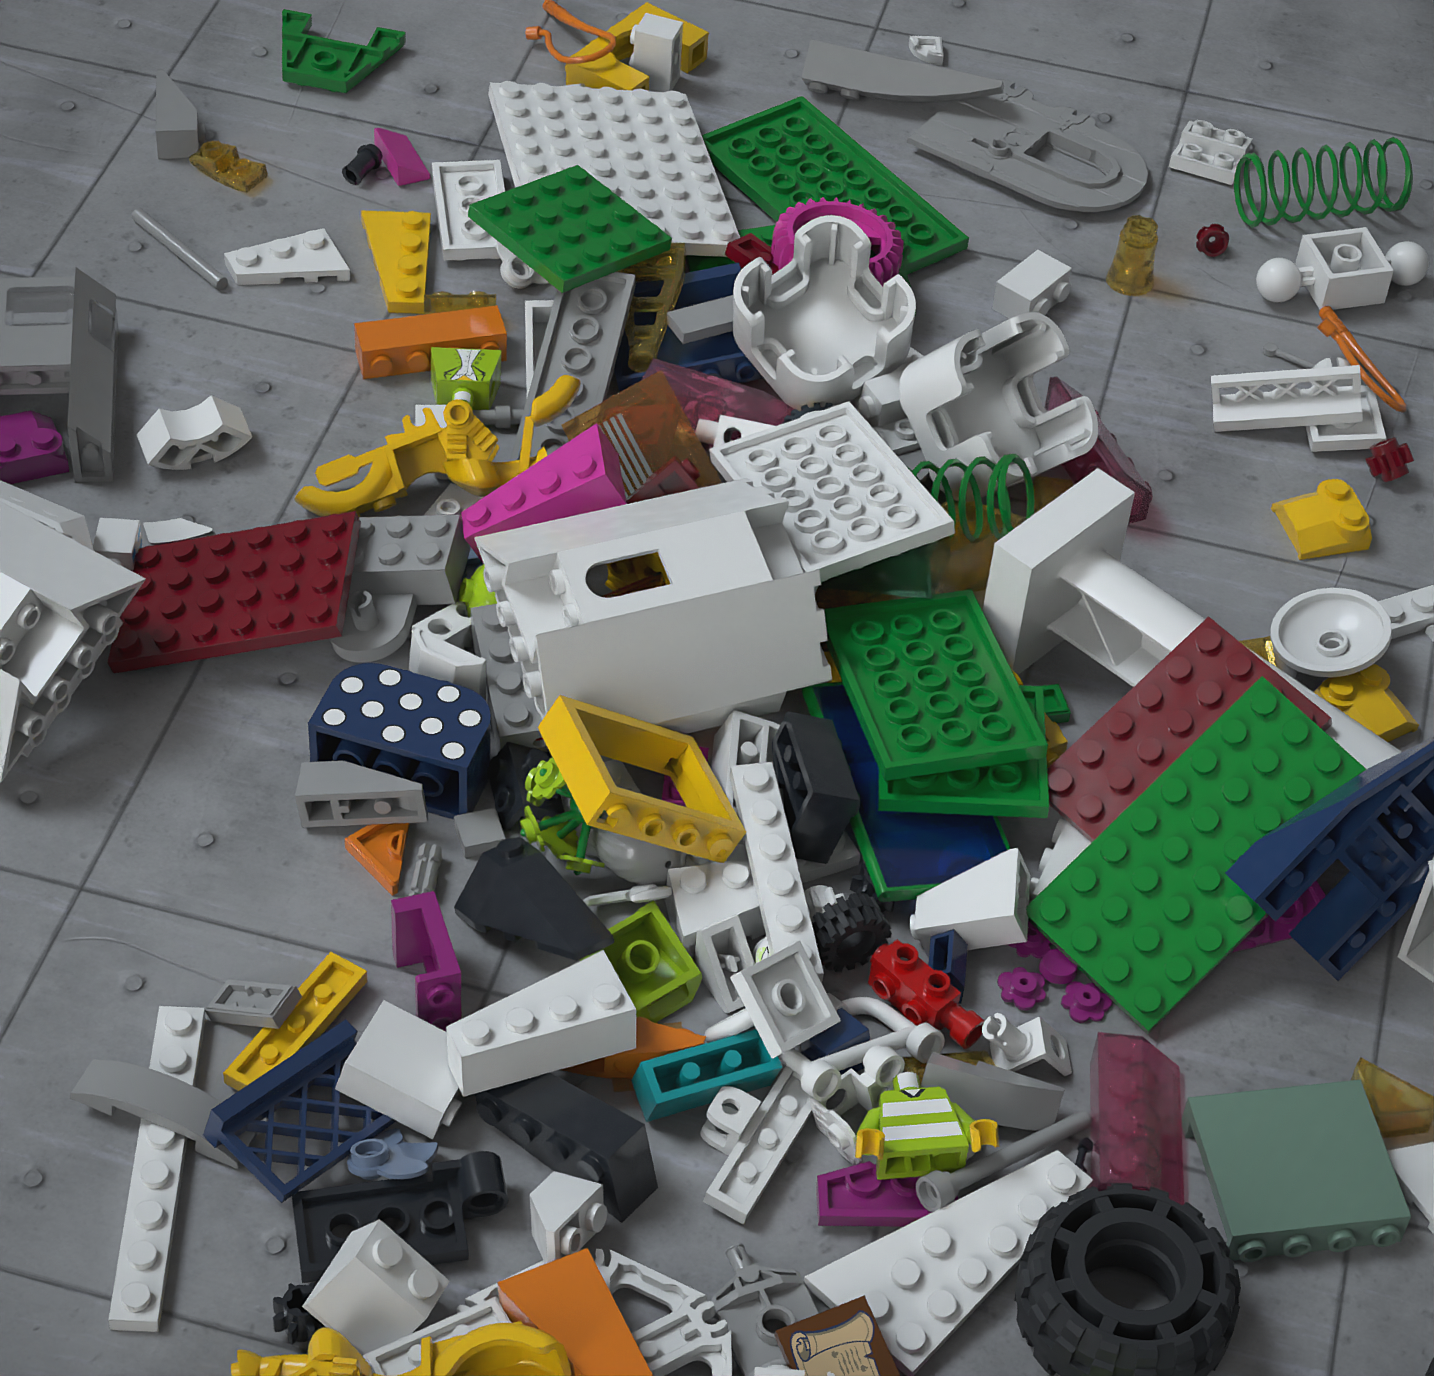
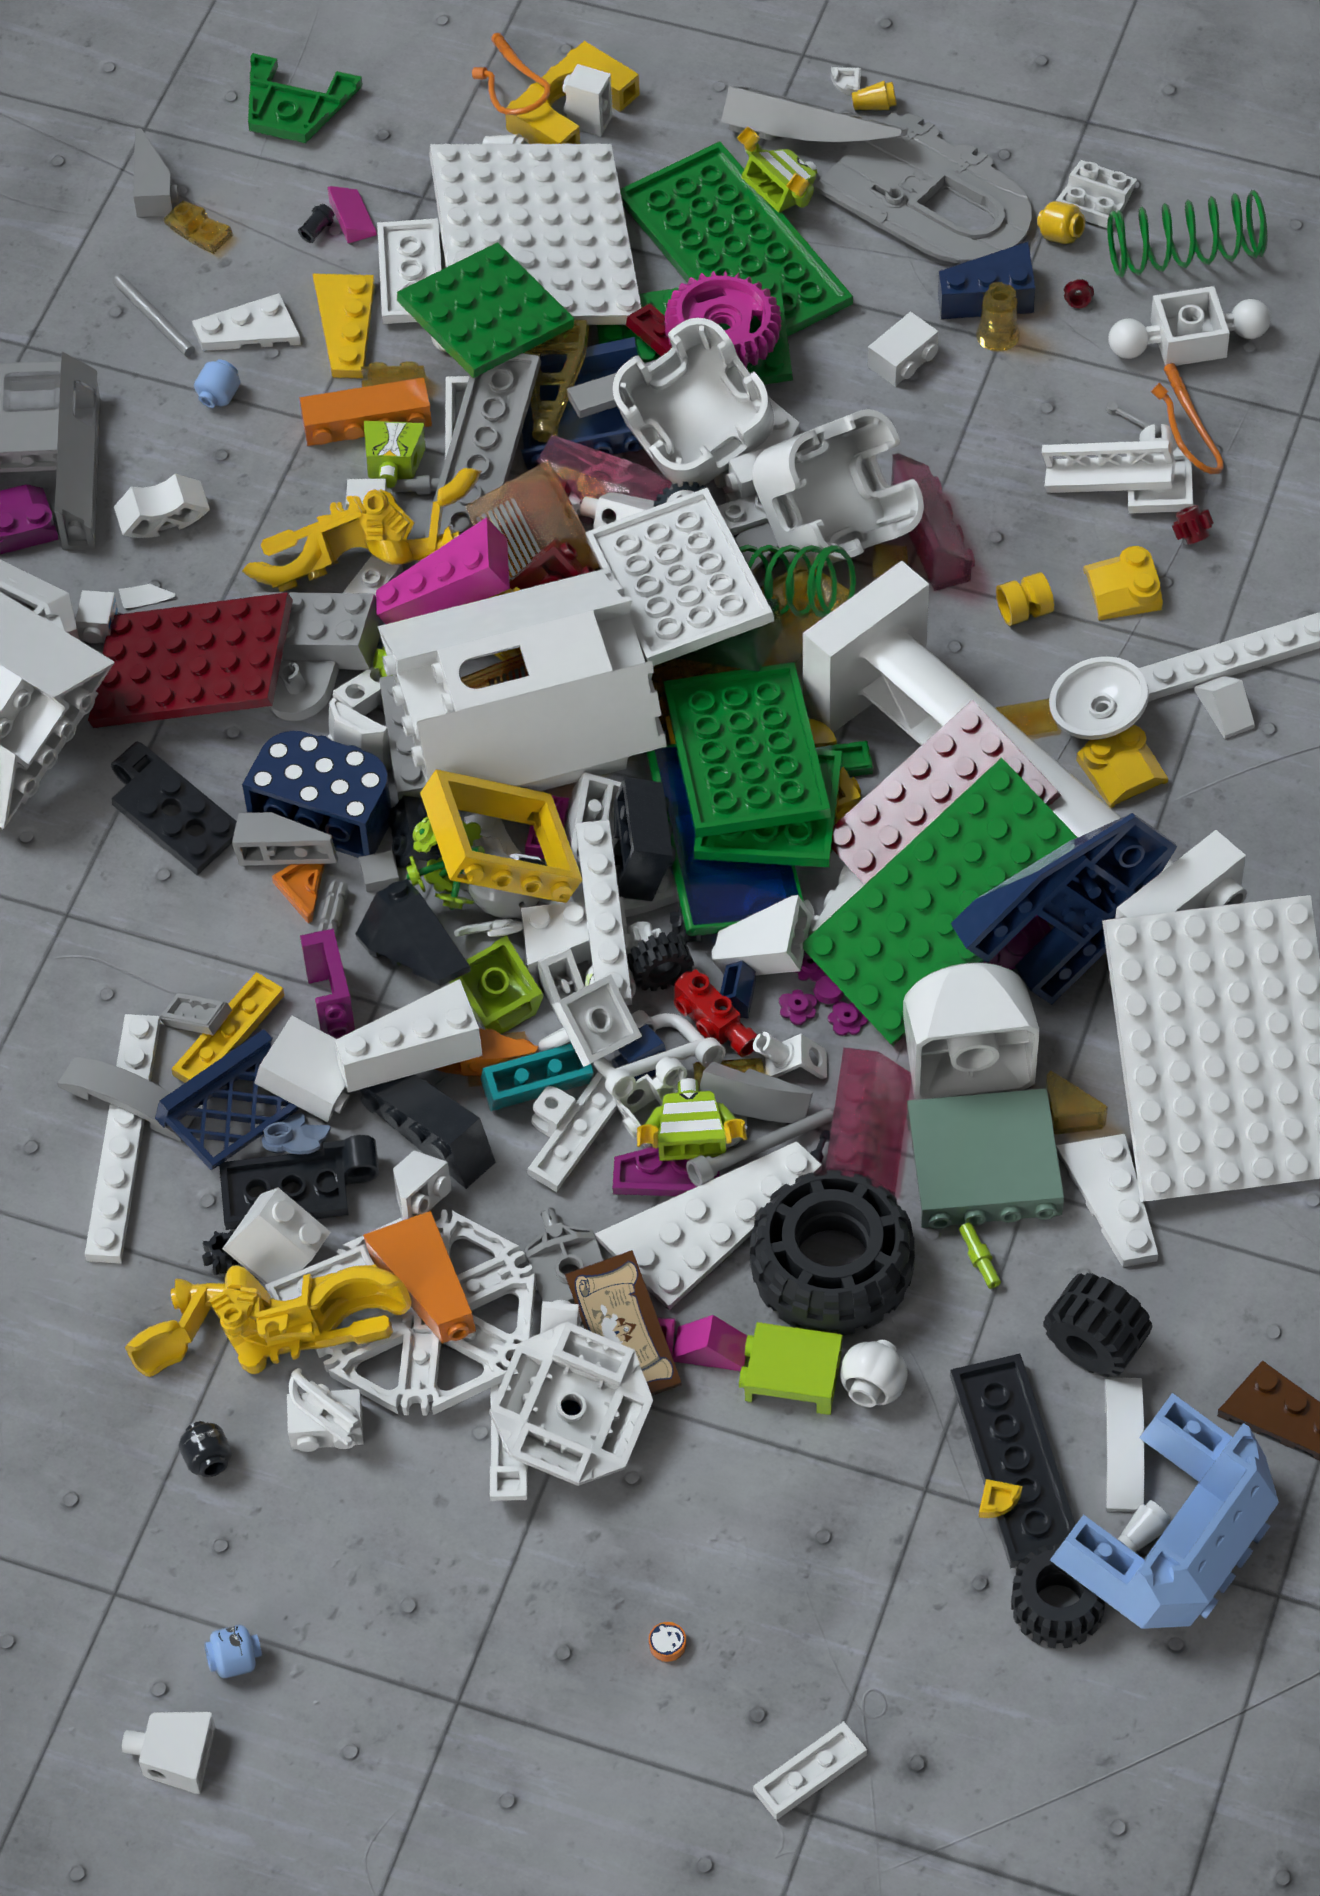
camera: 10 degrees right, 10 degrees up
none -> black hinge [111,741,237,875]
none -> light blue head [194,359,241,408]
none -> lime torso [737,126,817,212]
none -> yellow cone [851,80,897,110]
none -> white piece [903,963,1040,1100]
none -> dark blue wedge [938,242,1035,320]
none -> lime bar [959,1223,1001,1289]
none -> yellow wheel [996,572,1054,626]
none -> yellow head [1037,201,1085,244]

